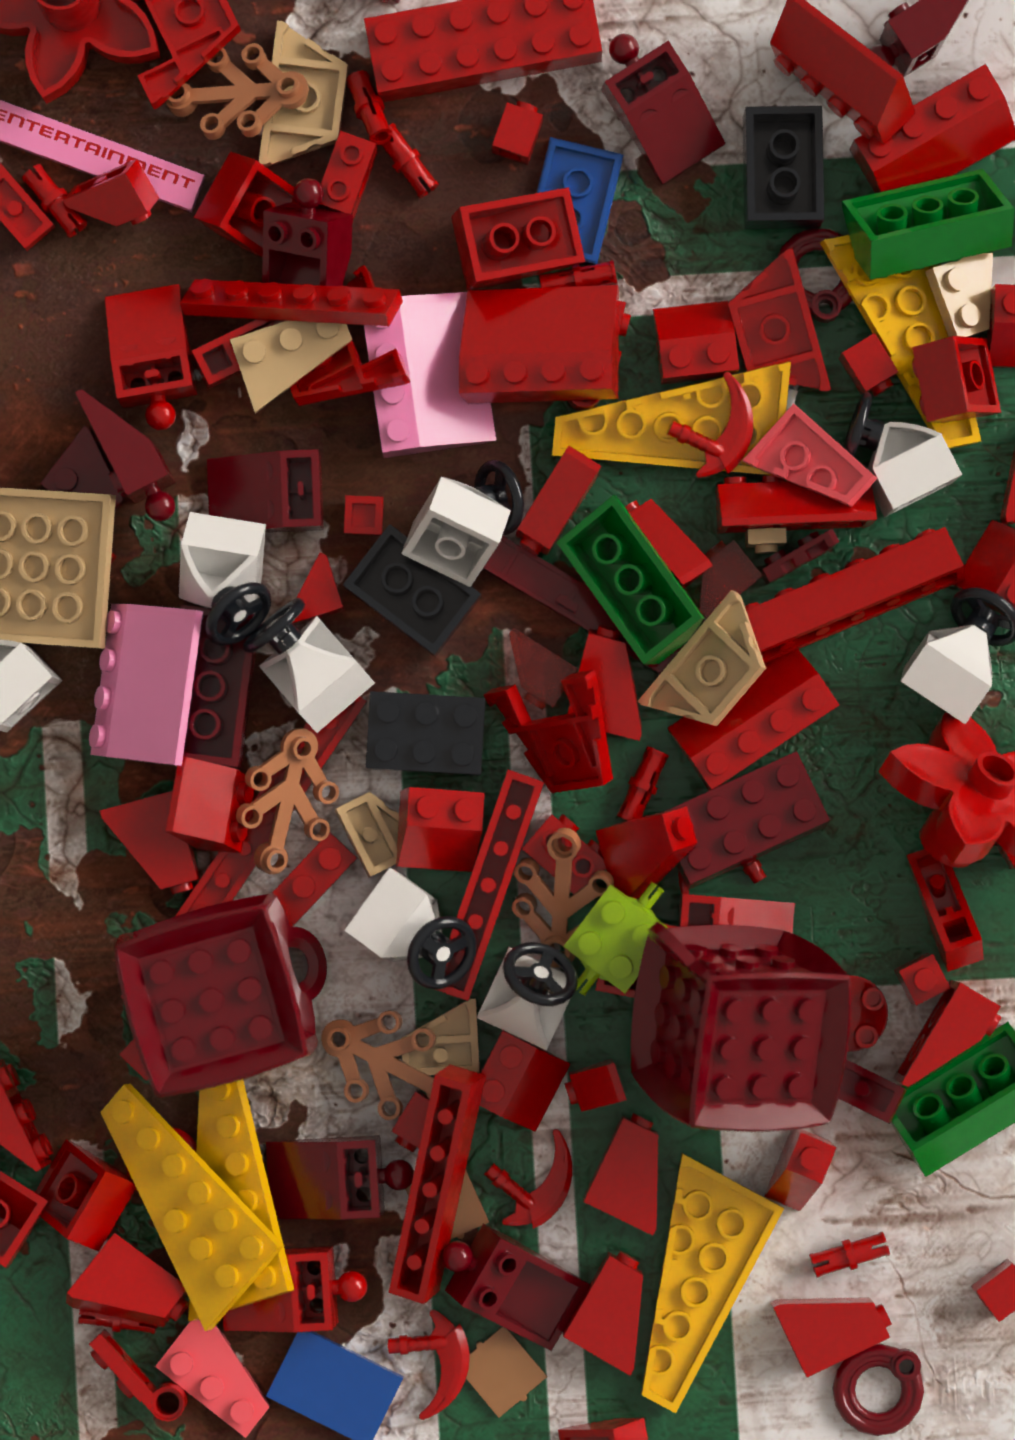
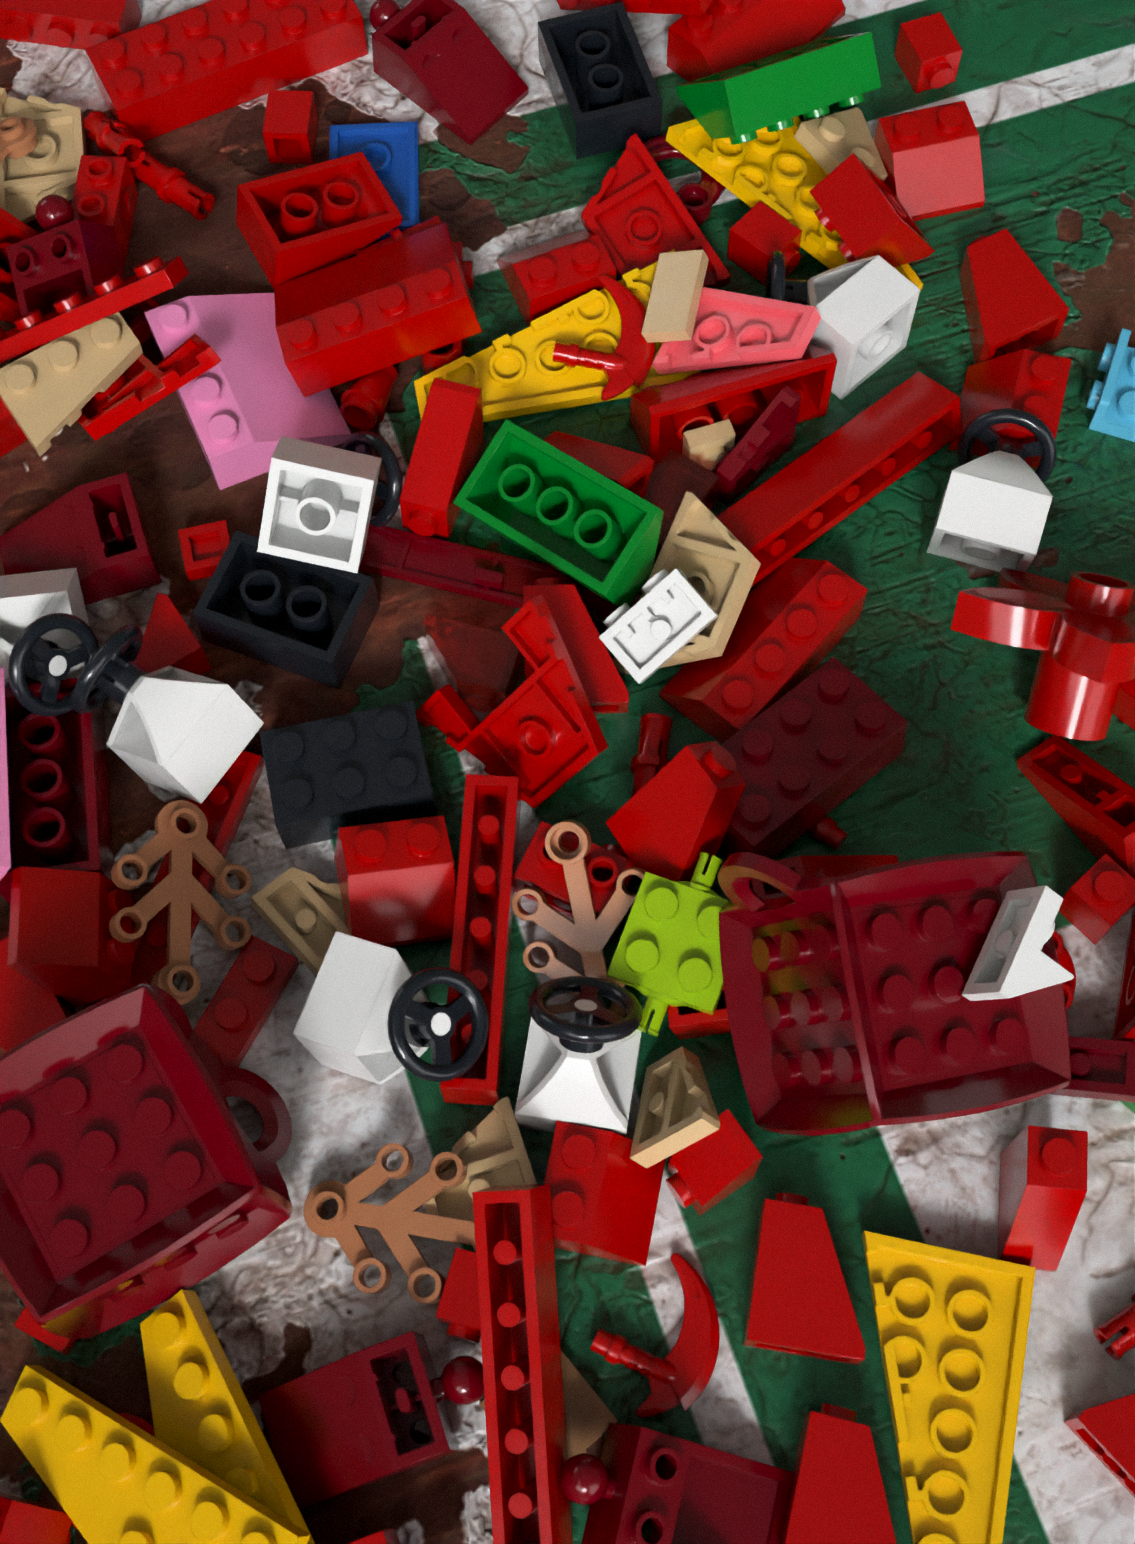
camera: 15 degrees left, 20 degrees down
none -> red cone [340,365,398,430]
none -> white bracket [599,568,719,684]
none -> tan wing [630,1046,720,1169]
none -> tan tile [641,249,709,343]
none -> white slope [961,885,1074,1001]

